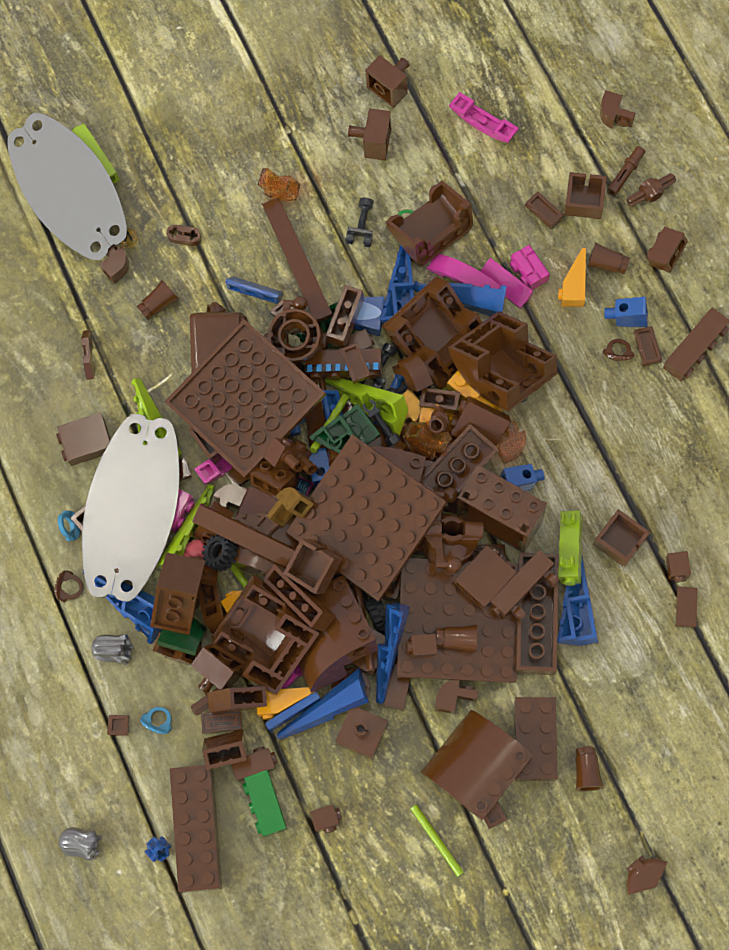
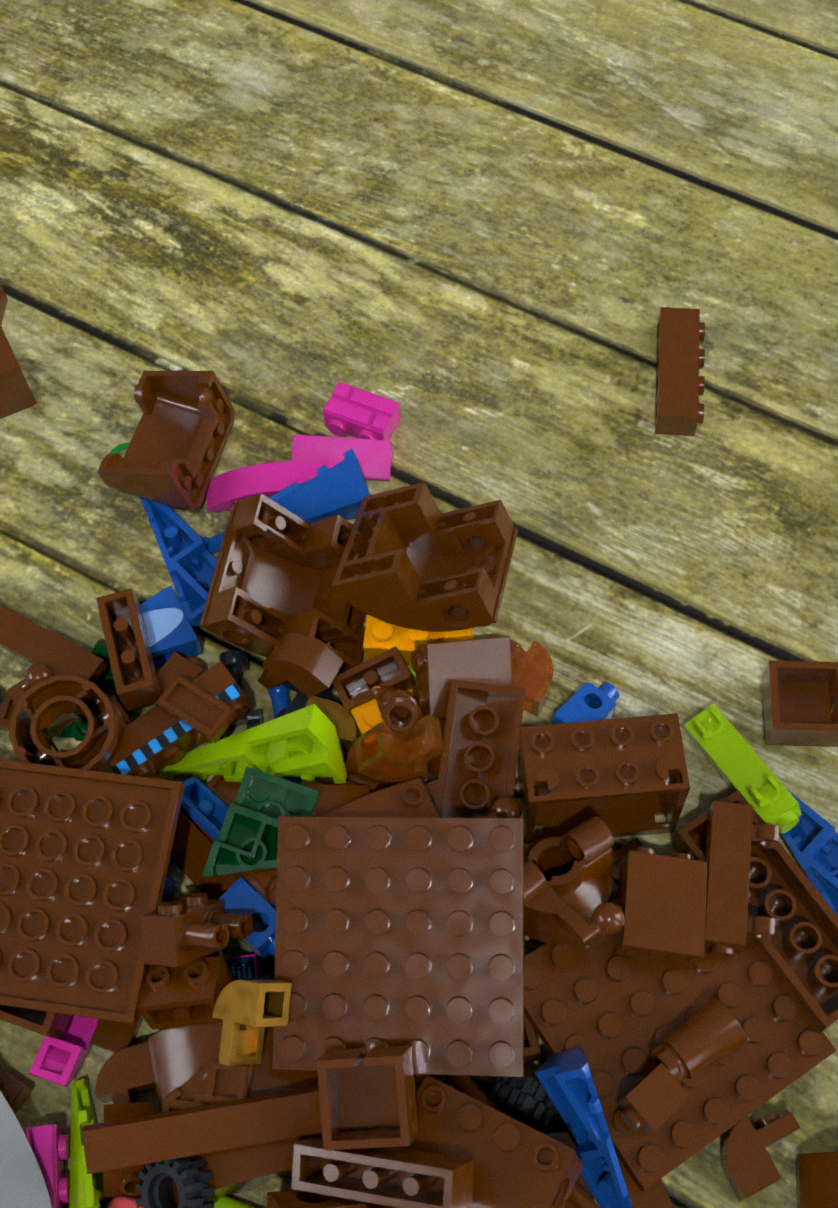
camera: 40 degrees left, 10 degrees down
lime bar [310,394,349,453] -> none
black bar [345,197,374,247] -> none
black bar [363,400,401,448] -> none
dark pink slope [449,92,519,143] -> none
reddish brown tile [525,192,564,229] -> none
light orange slope [558,248,586,307] -> none
reddish brown piece [564,172,607,219] -> none
reddish brown plant [587,242,630,274] -> none
reddish brown brick [600,90,636,129] -> none
reddish brown piece [603,339,634,361] -> none
blue torso [604,297,648,327] -> none
reddish brown pin [607,146,646,196] -> none
reddish brown axle [626,173,676,207] -> none
reddish brown tile [633,326,662,367] -> none
reddish brown brick [647,226,688,273] -> none

